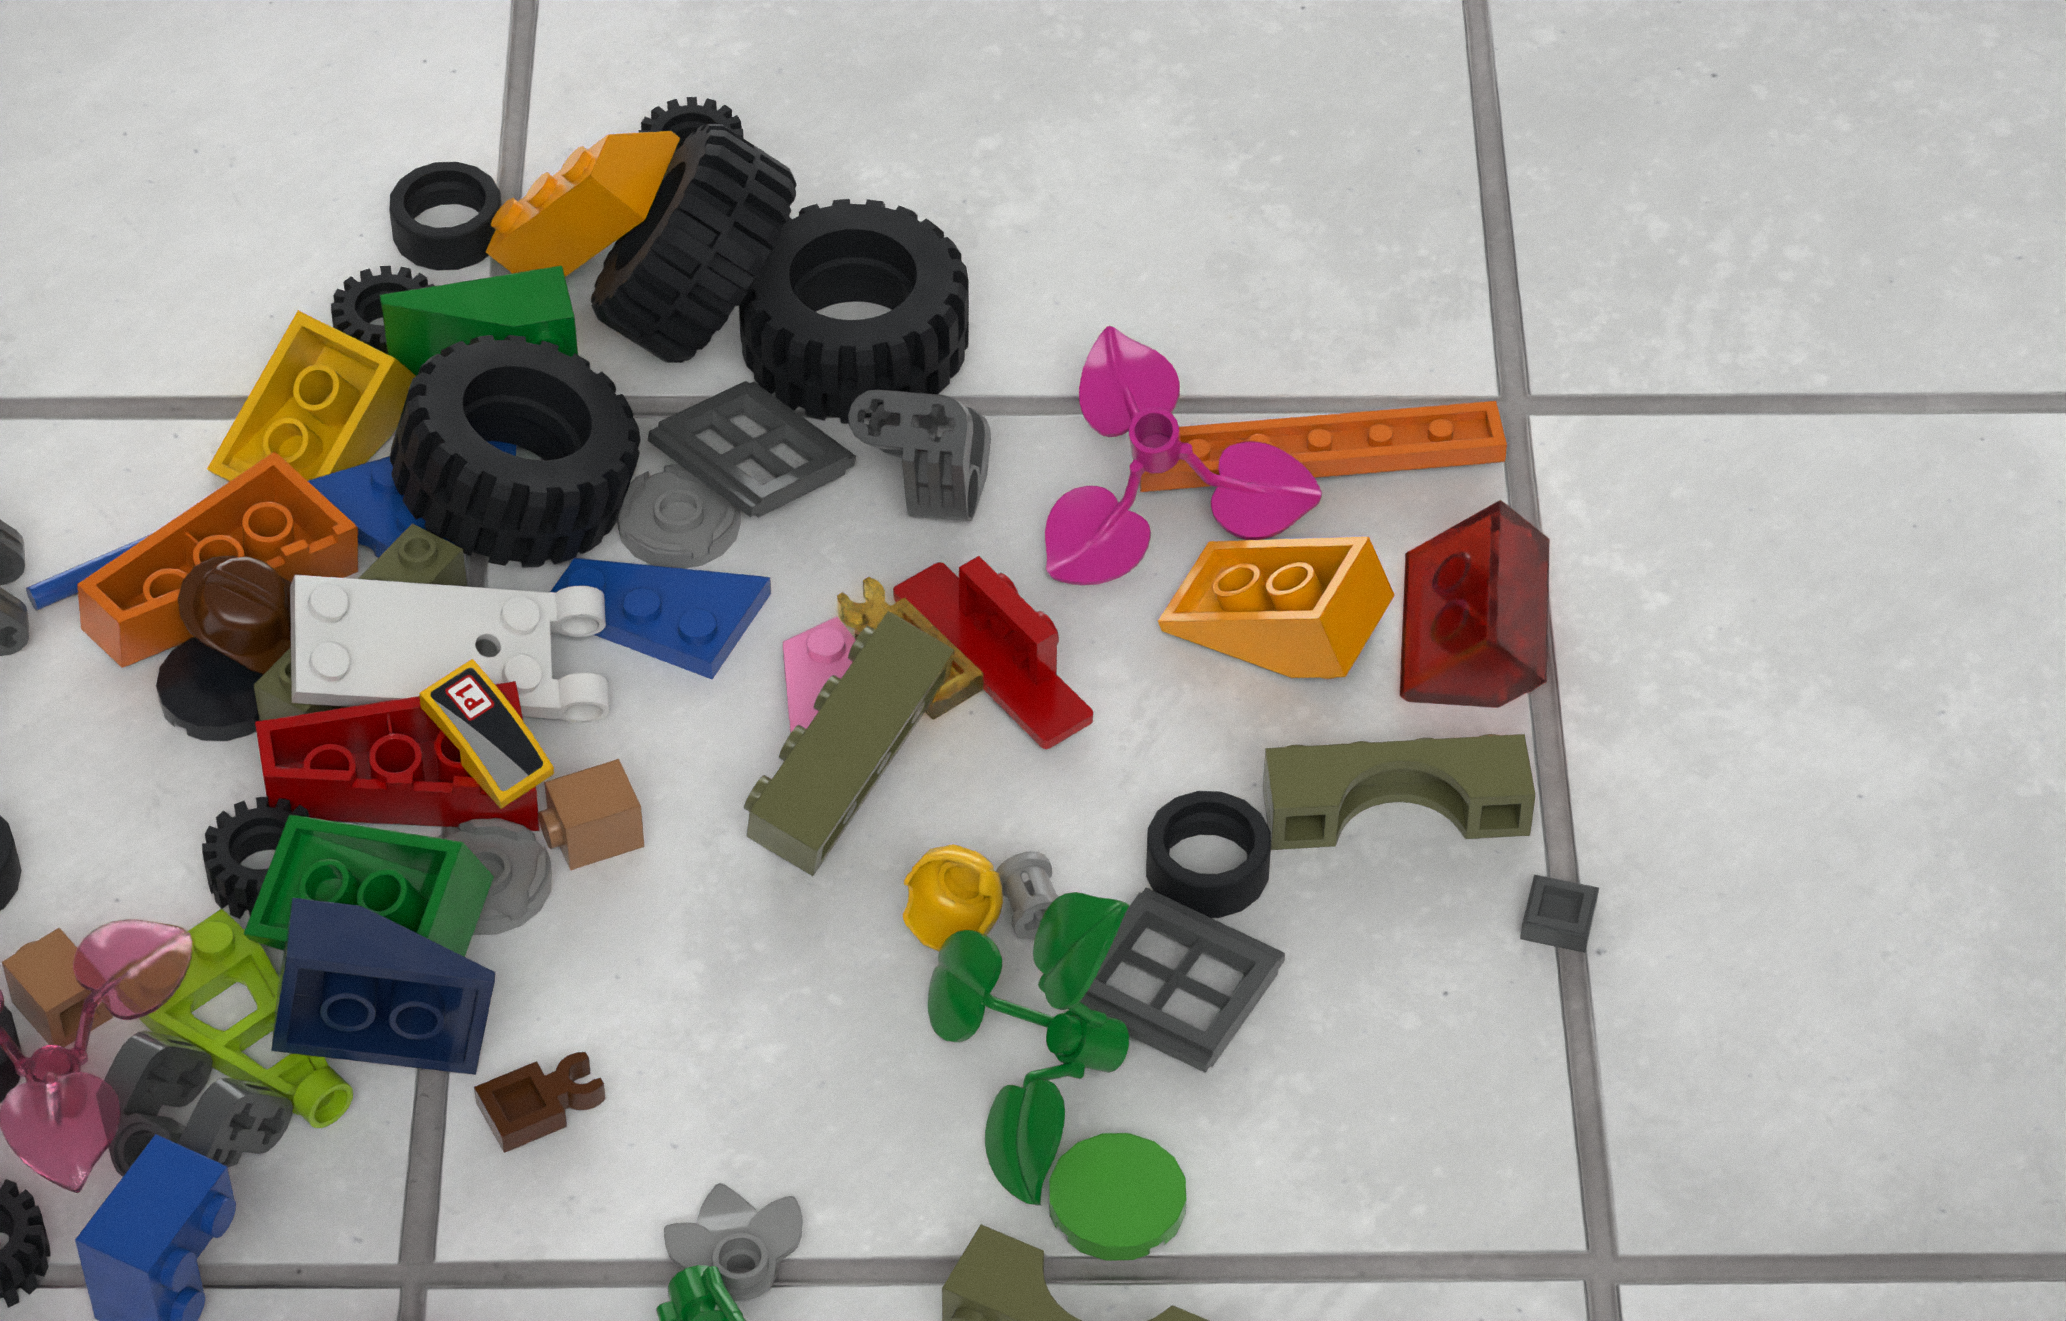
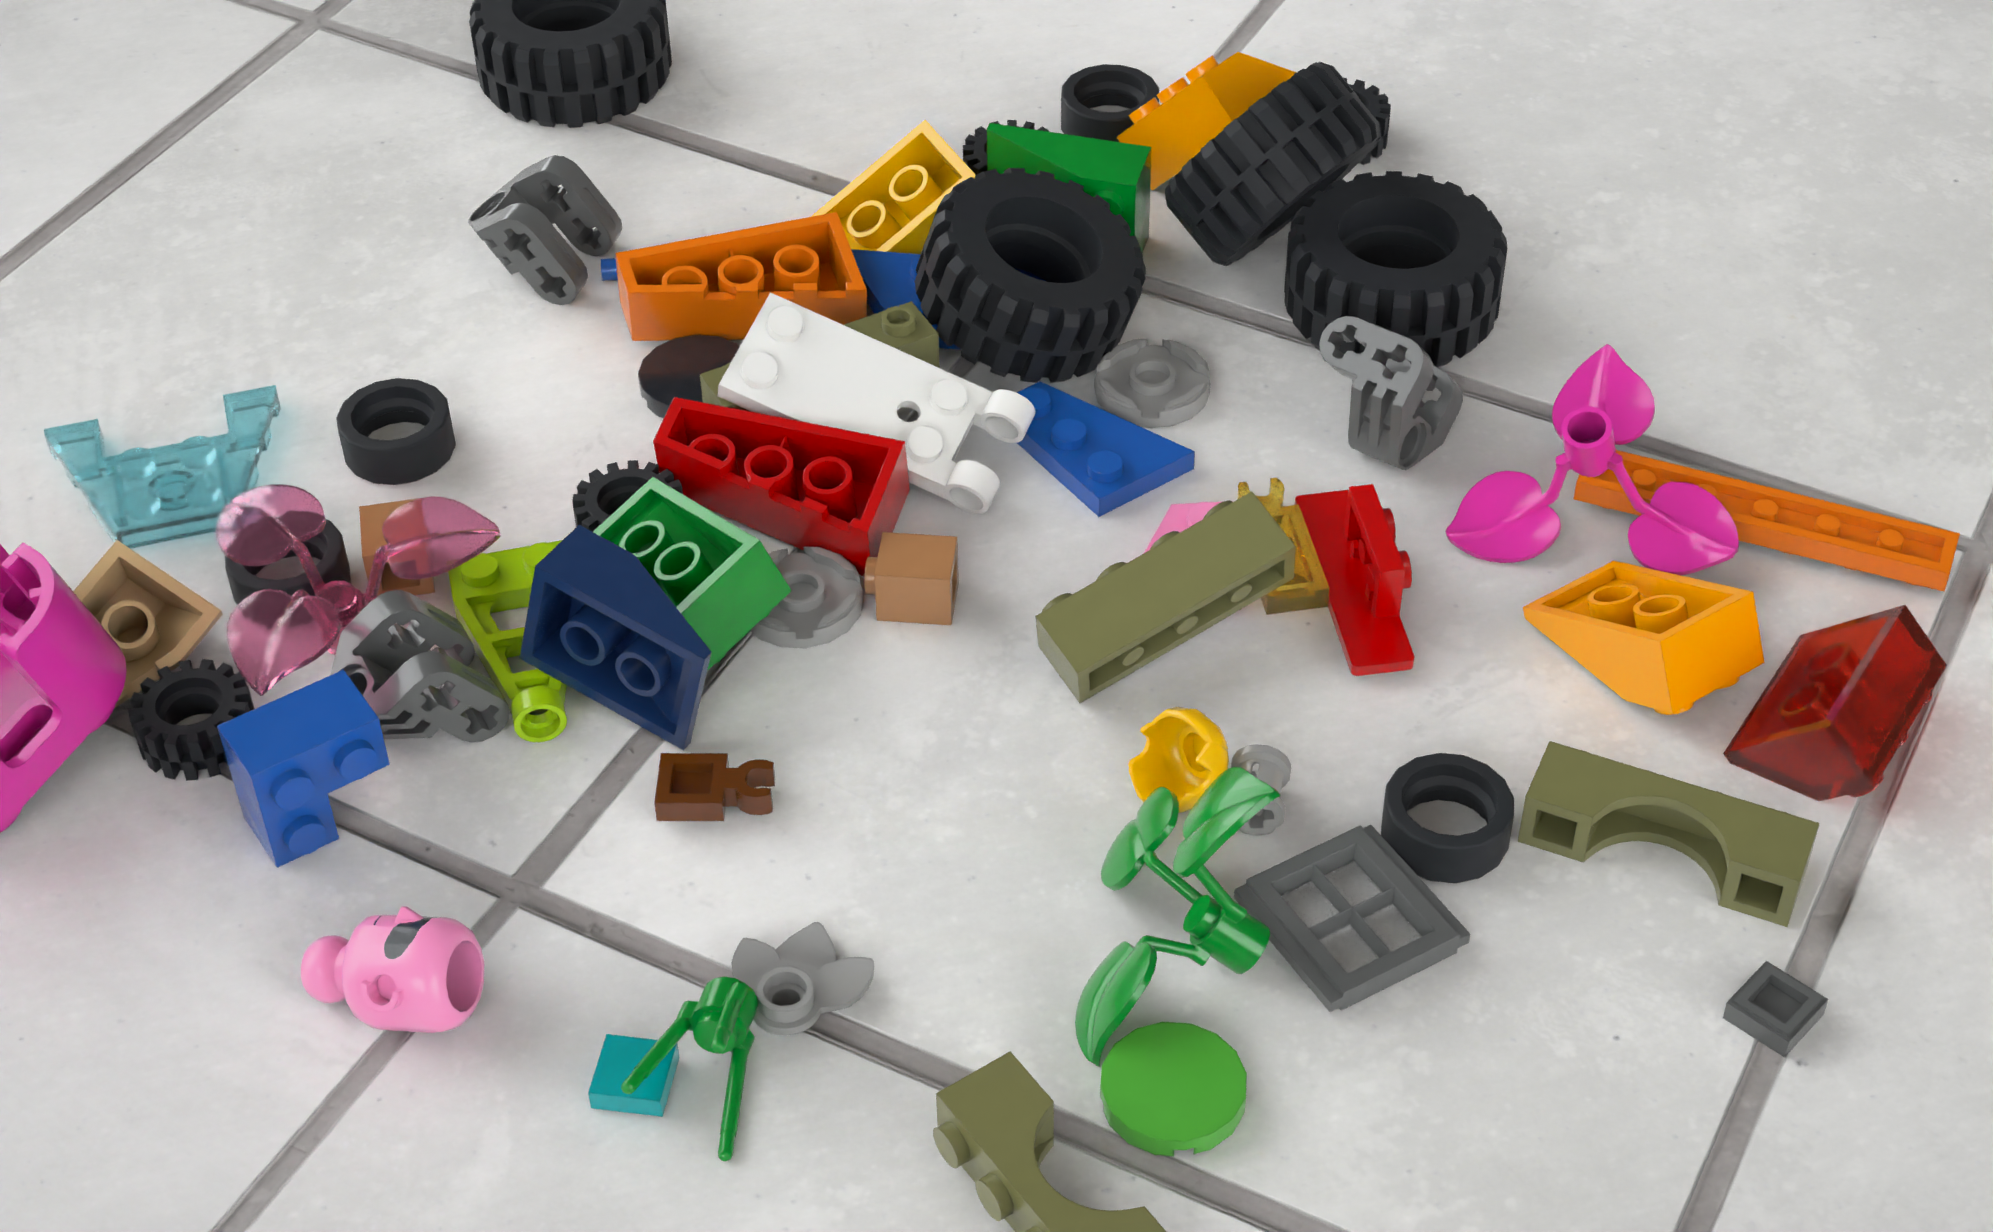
camera: 30 degrees right, 5 degrees down
reddish brown piece [178,555,291,675] -> none
slope [419,659,554,809] -> none
dark grey piece [647,381,856,518] -> none

